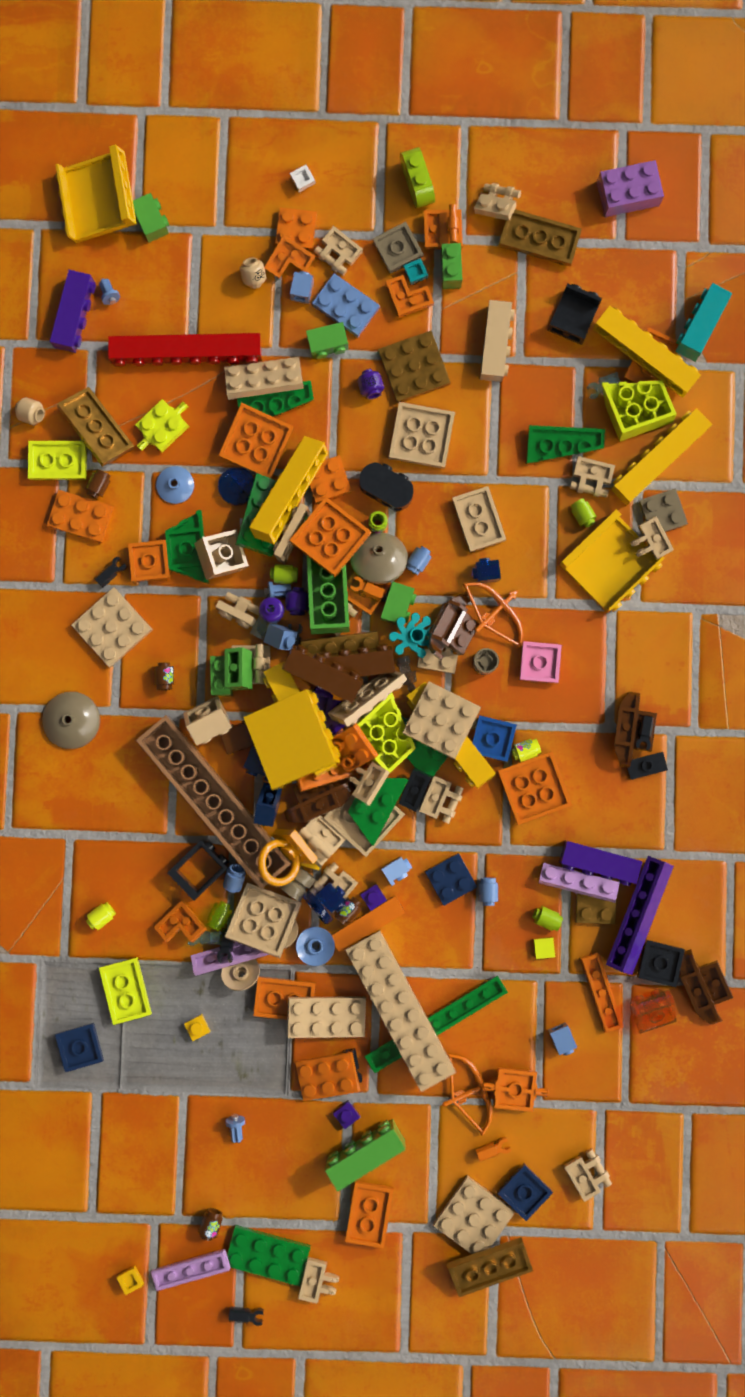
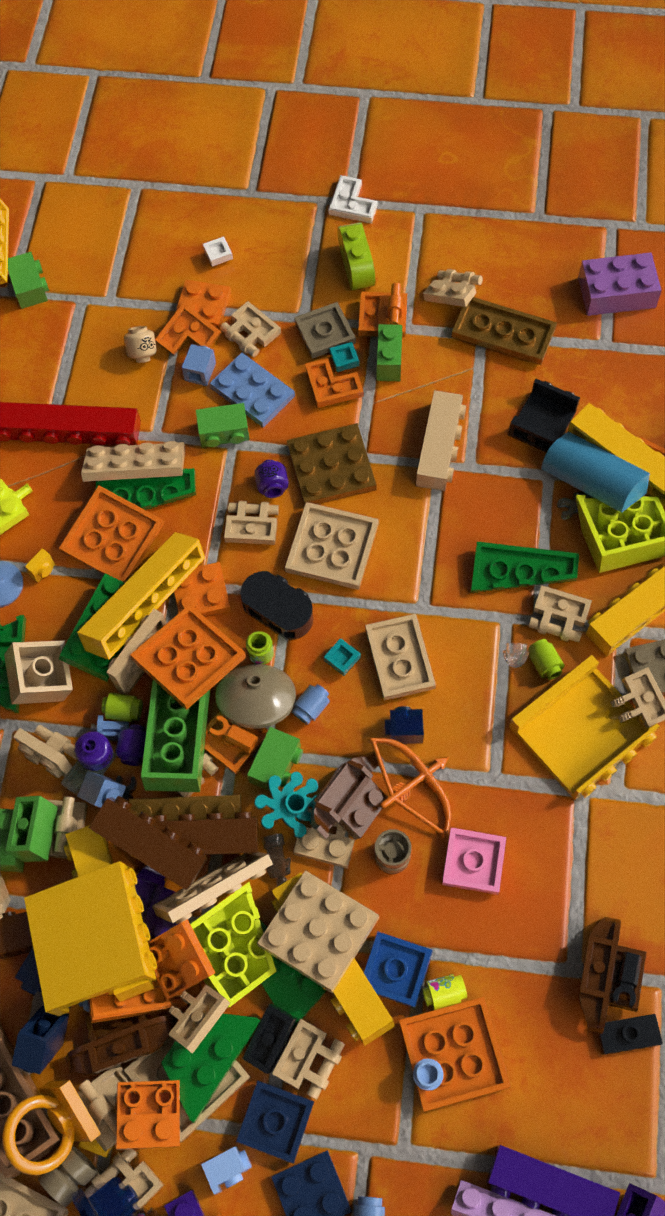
camera: 10 degrees right, 20 degrees down
clear blue tile [218,468,254,506] -> none
none -> yellow plate [25,548,55,583]
none -> orange plate [115,1080,180,1150]
none -> tan plate [224,501,279,545]
none -> dark blue plate [236,1081,314,1164]
none -> teal plate [324,638,361,676]
none -> white tile [328,175,378,224]
none -> light blue plate [413,1058,443,1091]
none -> clear plate [503,643,529,668]
none -> dark azure brick [541,431,650,513]

